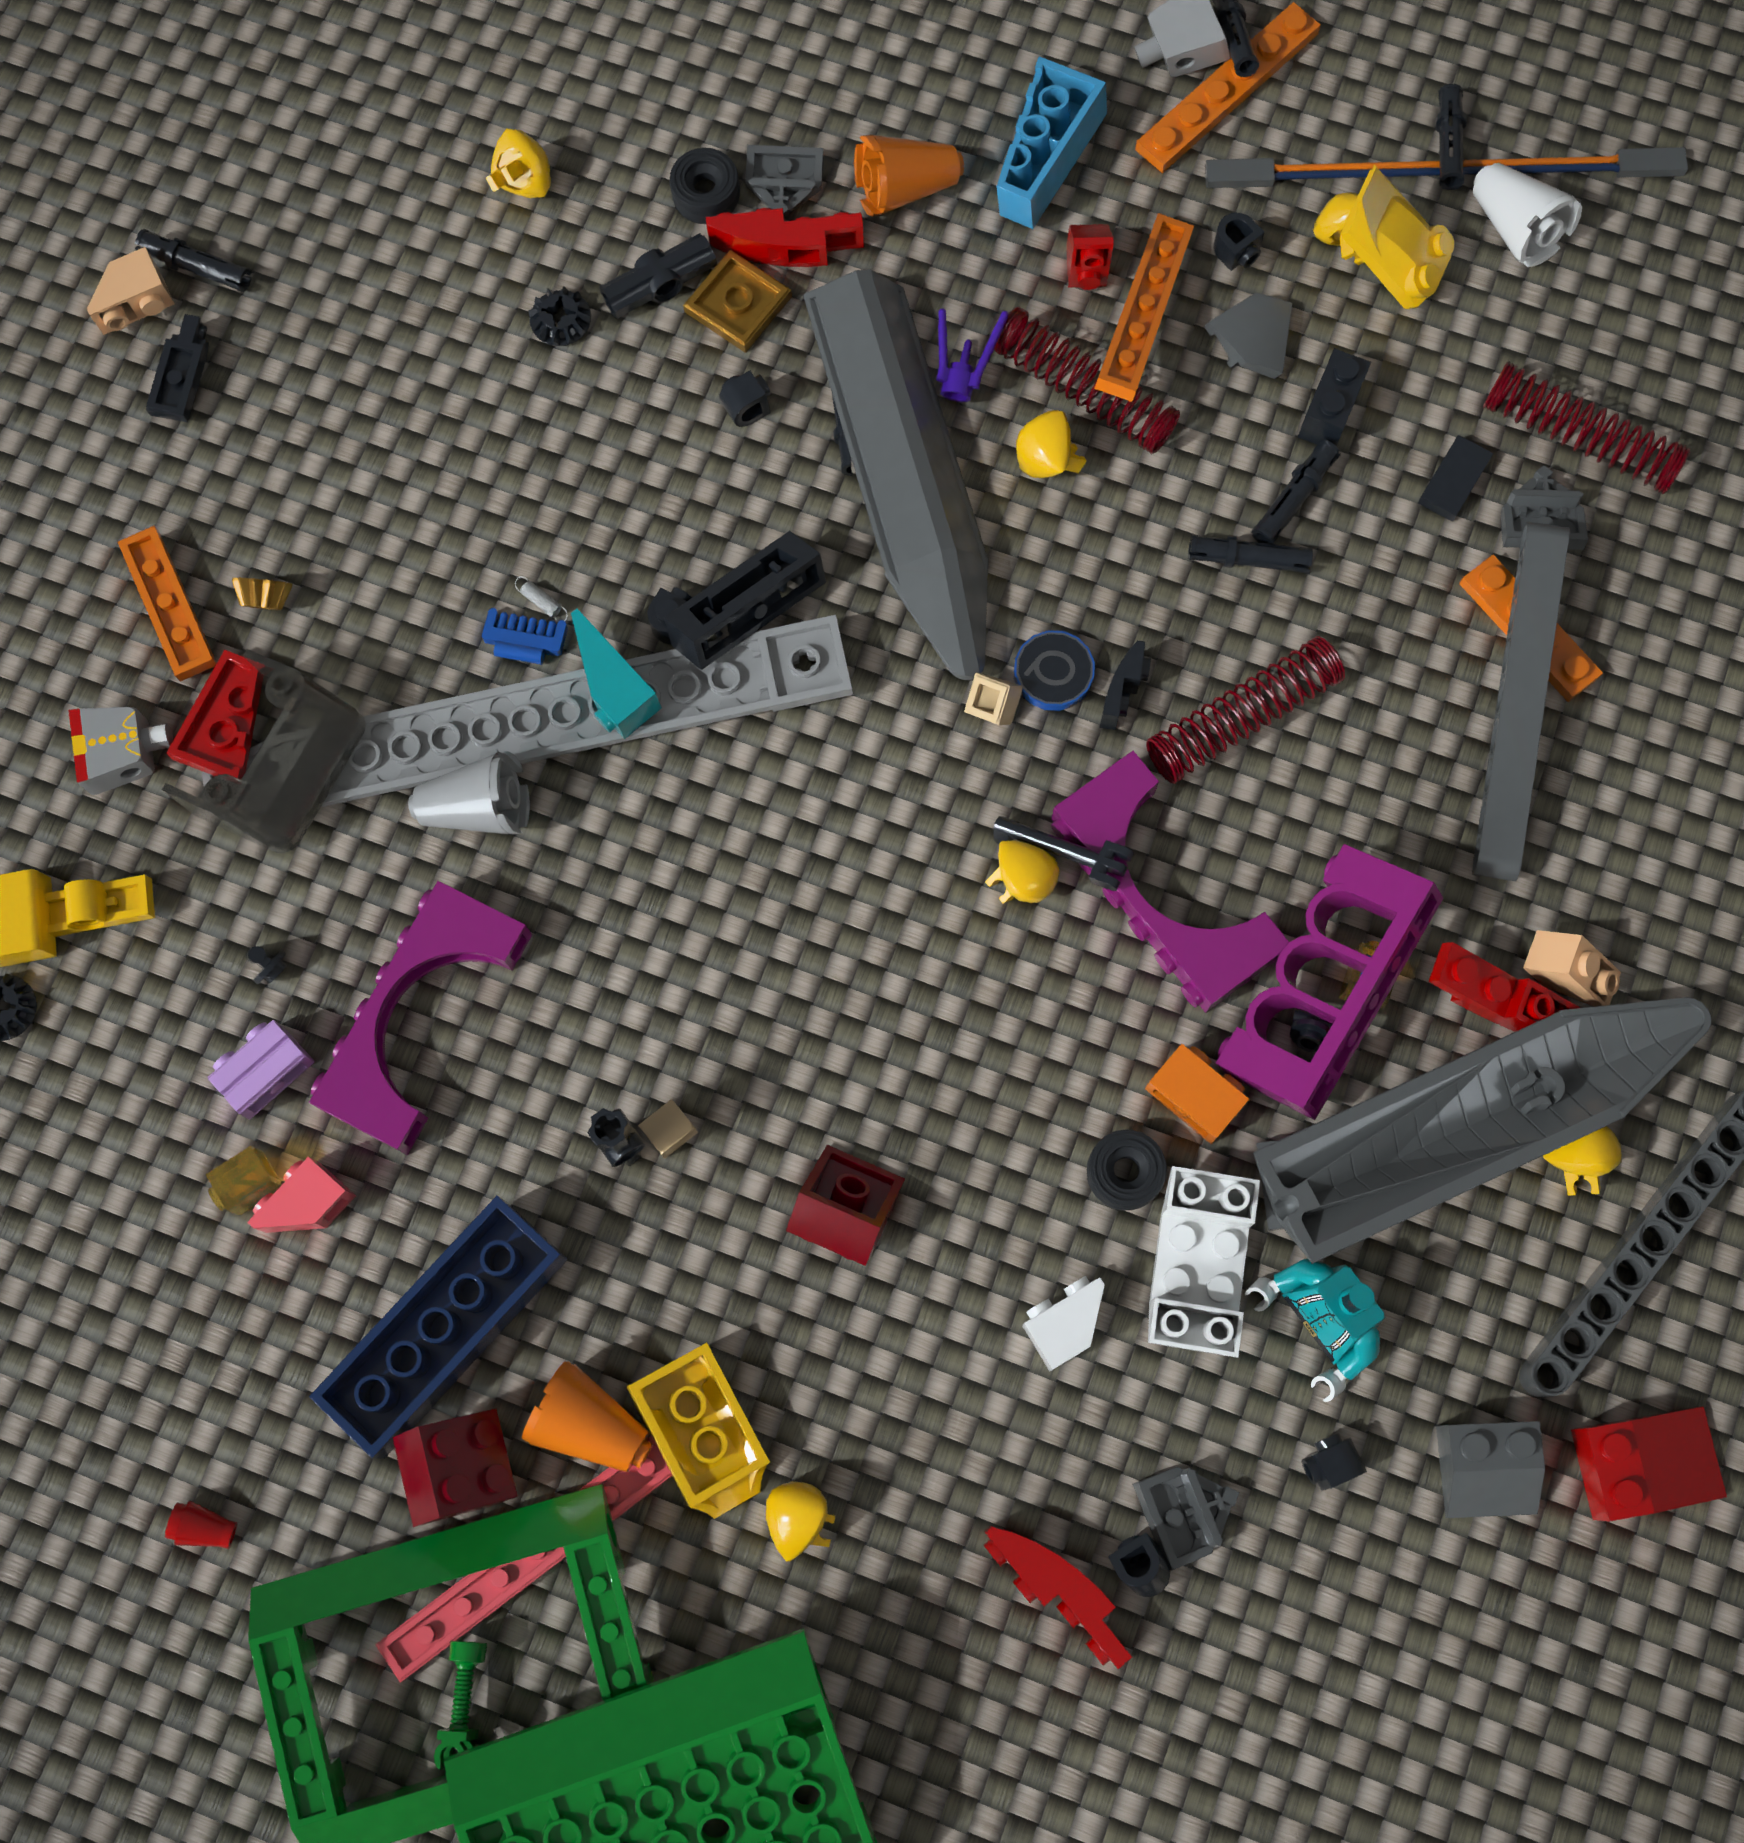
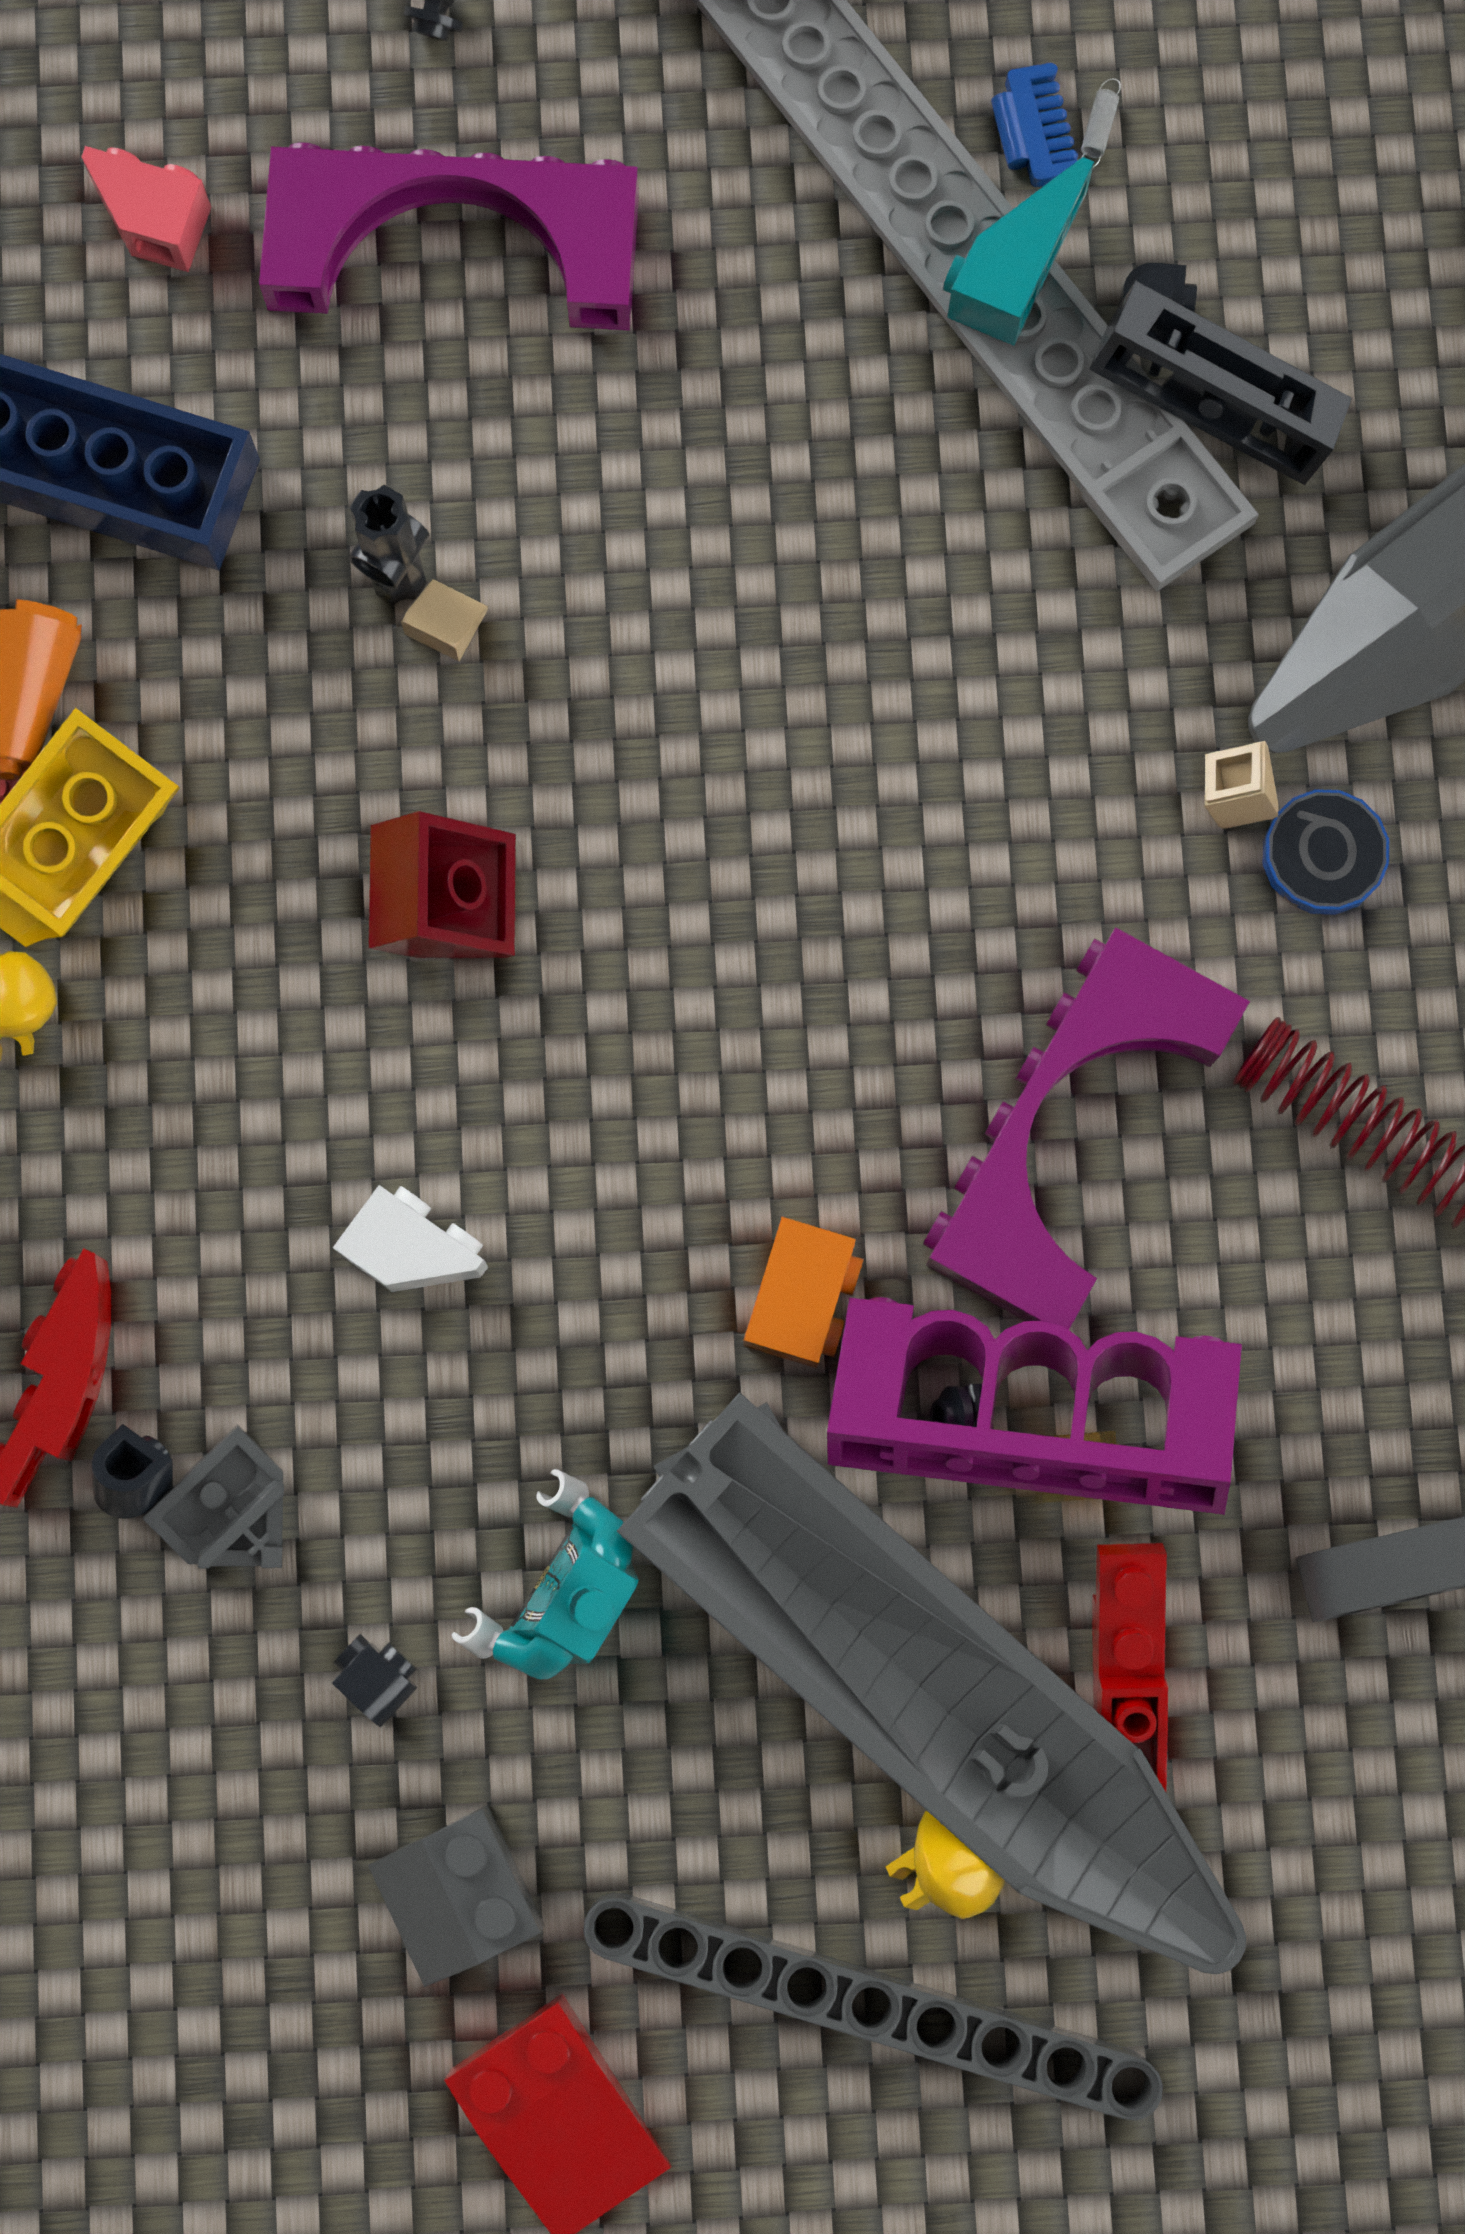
camera: 60 degrees right, 5 degrees up
clear yellow brick [205,1146,282,1215] -> none
lavender brick [207,1020,315,1120] -> none
light grey cone [408,751,530,835] -> none
yellow piece [985,840,1060,904] -> none
black hinge [993,816,1134,891] -> none
black tyre [1086,1130,1167,1211] -> none
black slope [1099,640,1151,730] -> none
white slope [1148,1166,1260,1358] -> none
light nougat slope [1523,930,1621,1007] -> none

